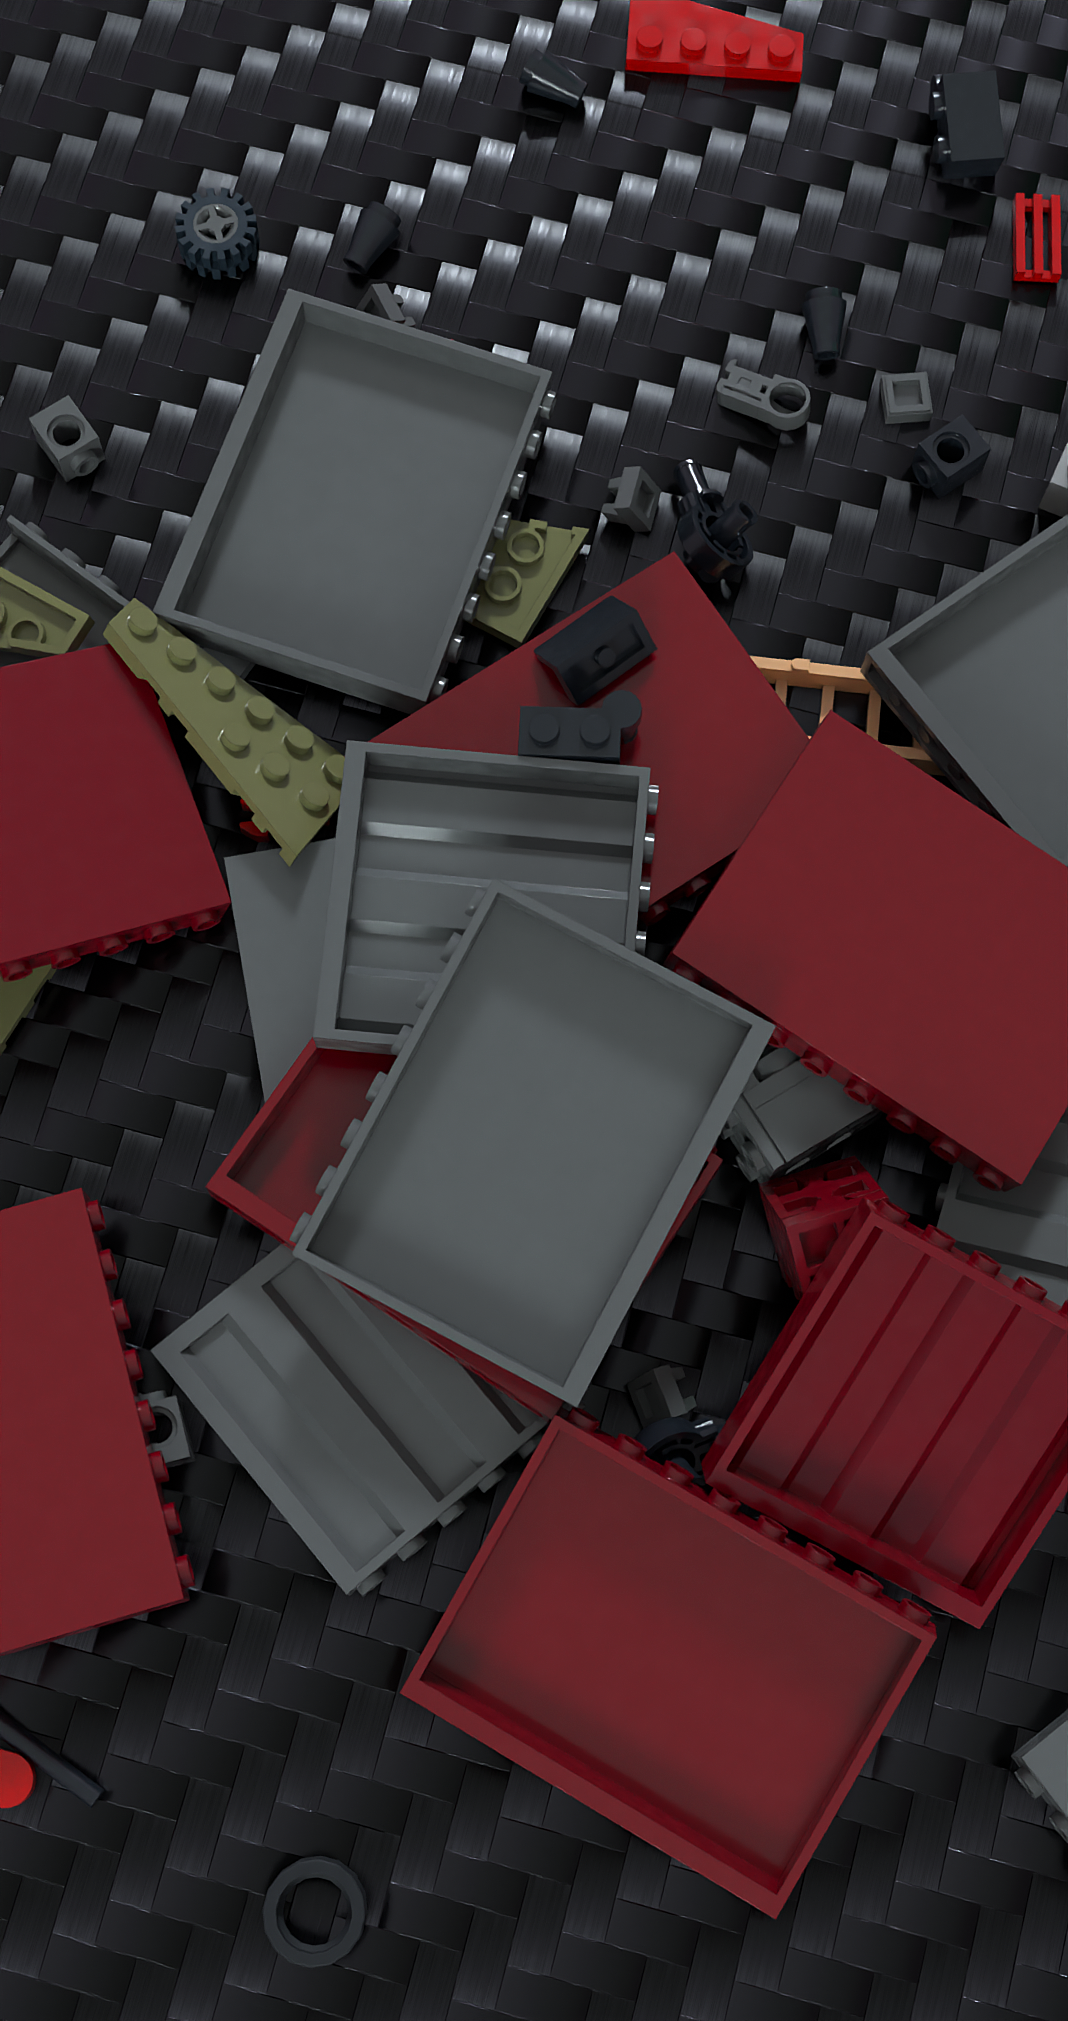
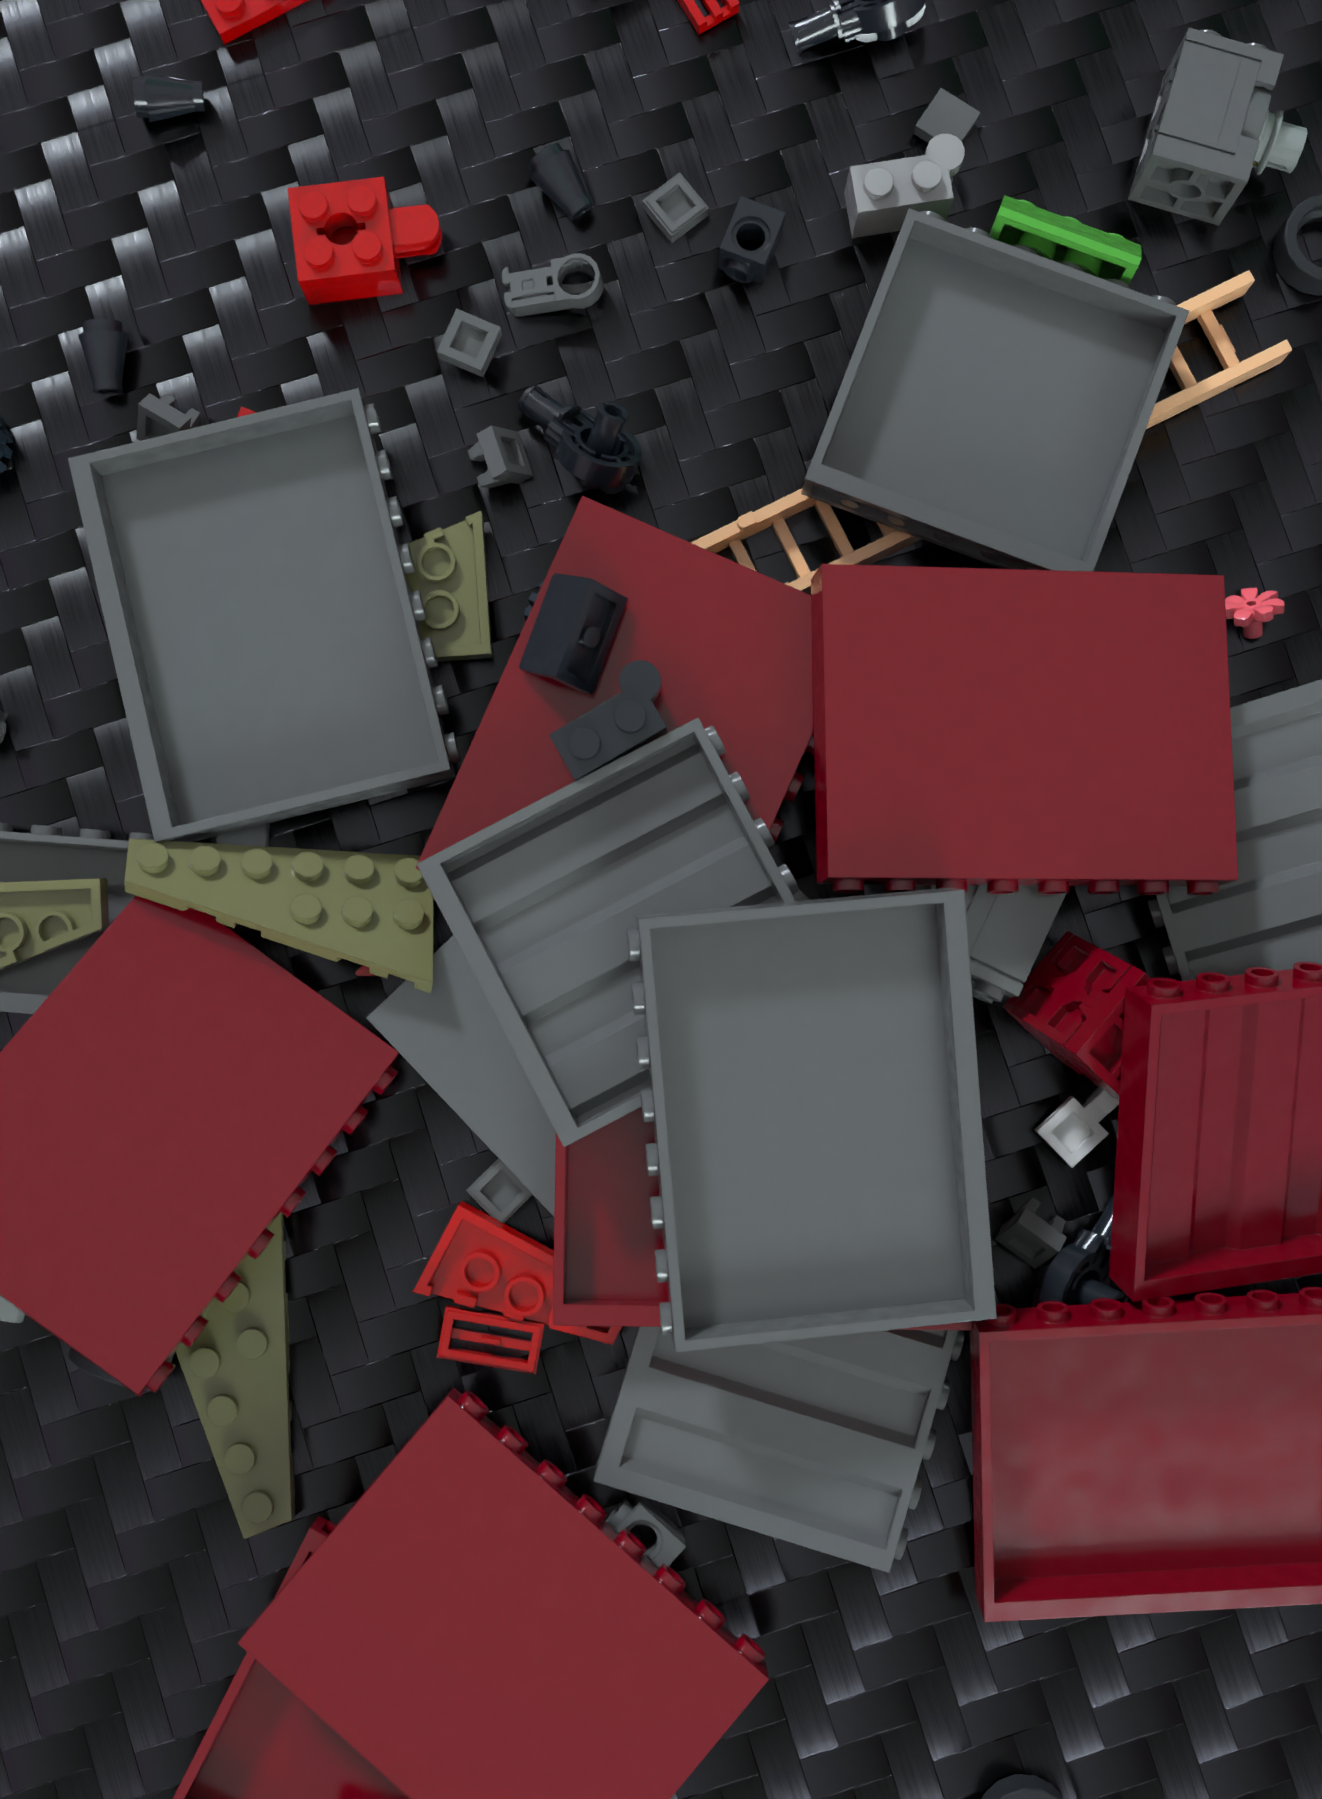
camera: 30 degrees left, 10 degrees up
none -> red brick [288,177,442,305]
none -> red wing [413,1201,622,1345]
none -> dark grey tile [437,308,503,377]
none -> red tile [437,1305,545,1375]
none -> dark grey tile [466,1158,533,1223]
none -> white plate [1035,1087,1119,1168]

